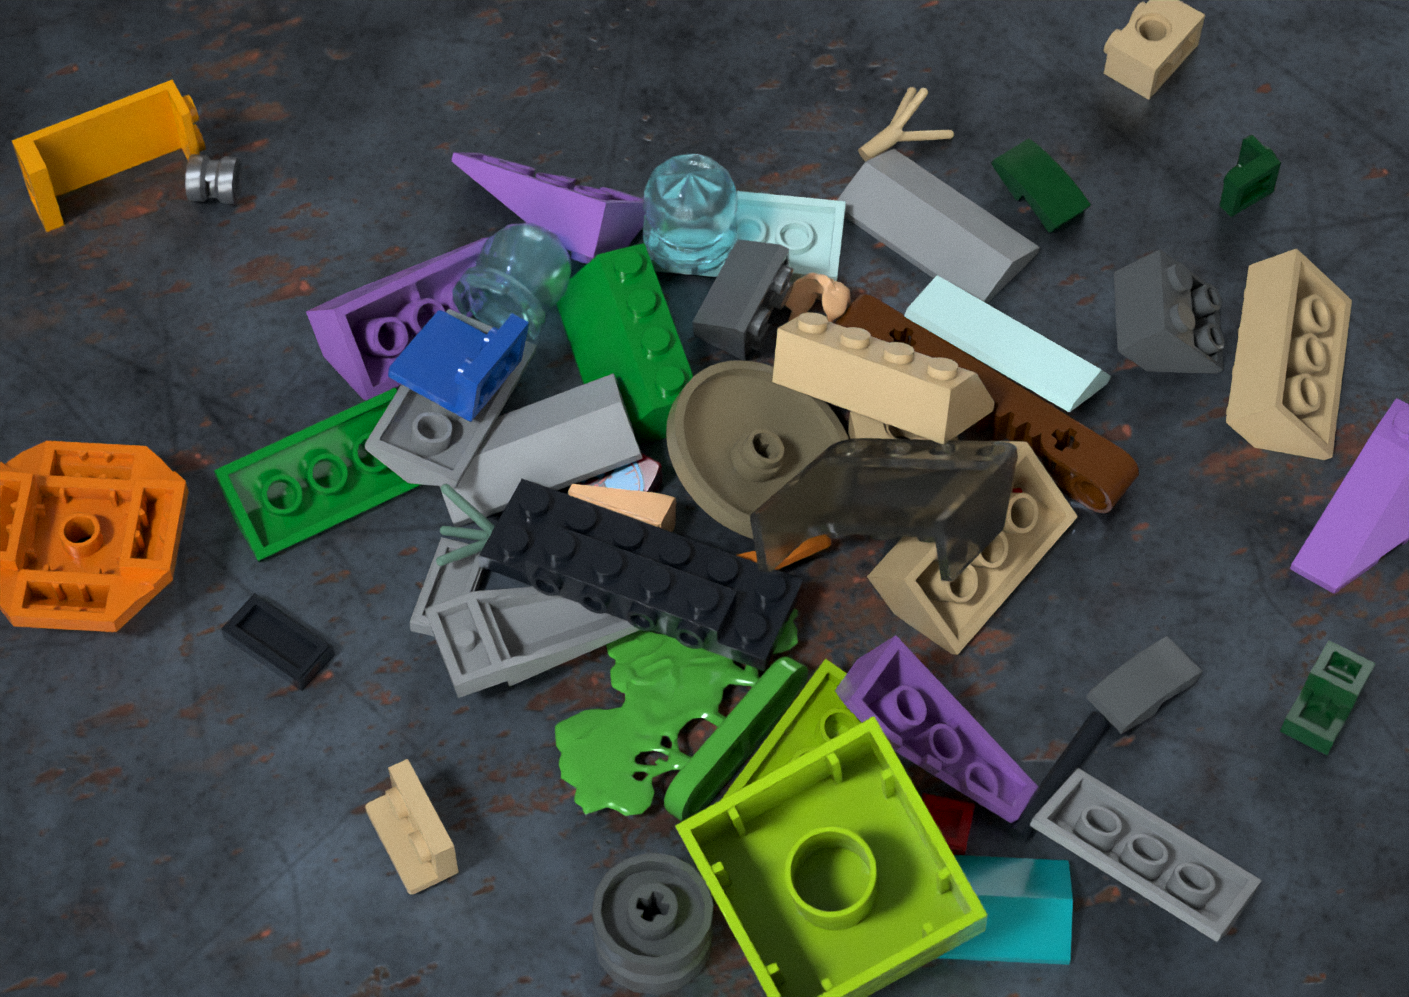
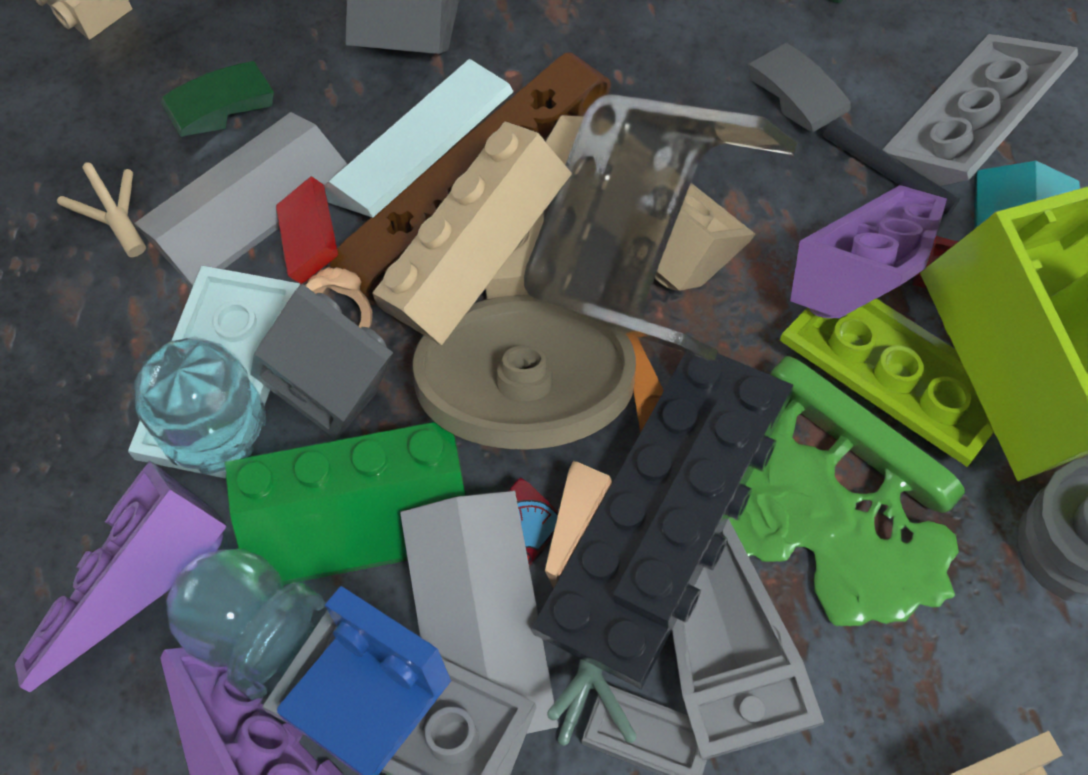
camera: 80 degrees left, 5 degrees up
none -> red tile [276,176,338,284]

